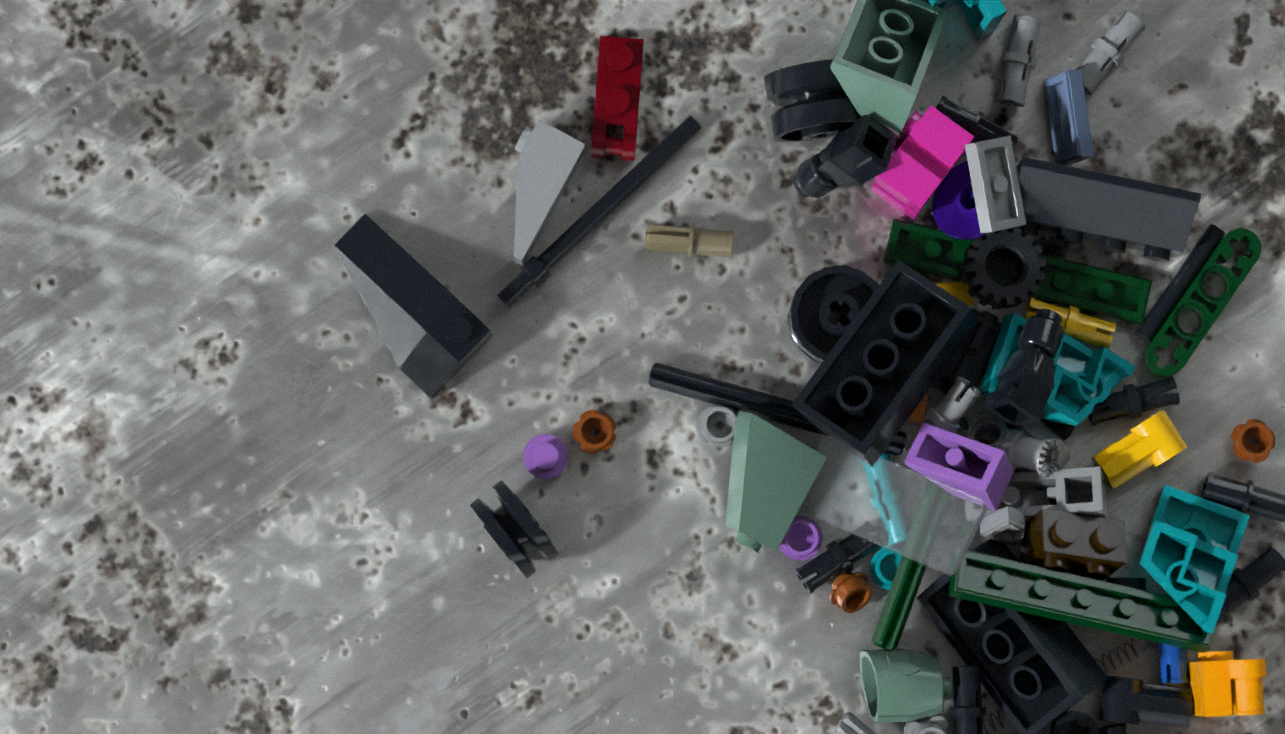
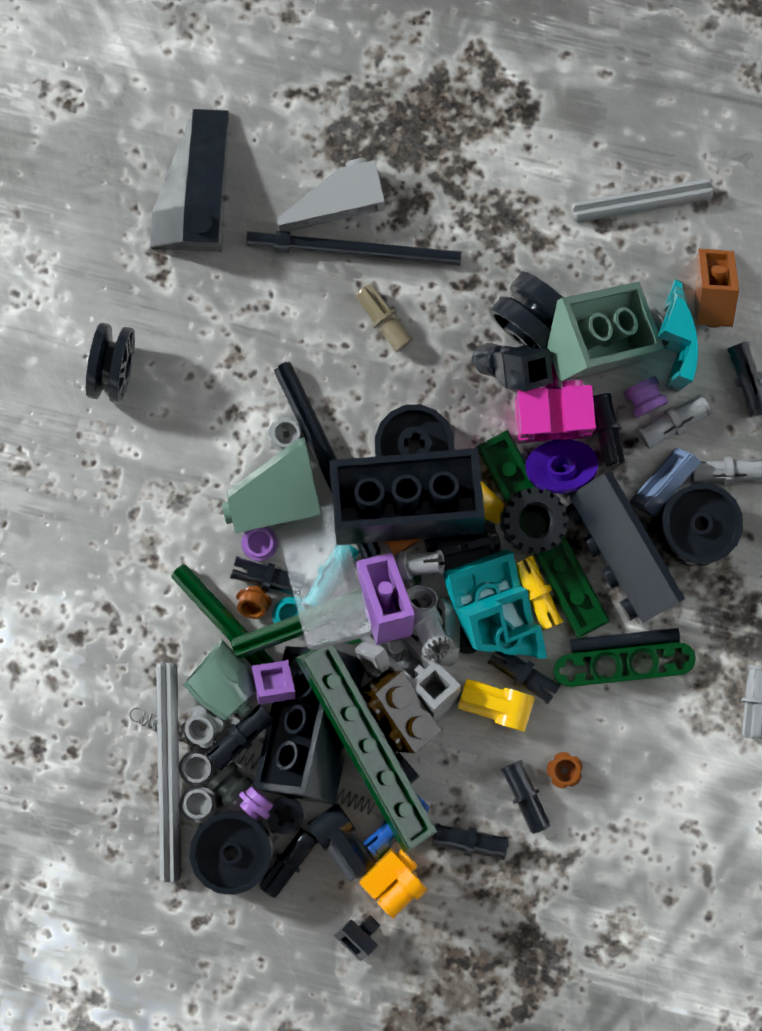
camera: 55 degrees right, 0 degrees up
medium lavender plate [523,434,568,479] -> none
dark orange plate [573,410,616,454] -> none
dark red plate [591,36,644,161] -> none
light grey plate [965,136,1026,233] -> none
black piece [983,309,1064,429] -> none
teal slope [1139,485,1250,635] -> none
none -> dark green axle [171,564,275,666]
none -> medium lavender plate [252,660,295,705]
none -> medium lavender wheel [623,376,668,418]
none -> black wheel [657,483,743,567]

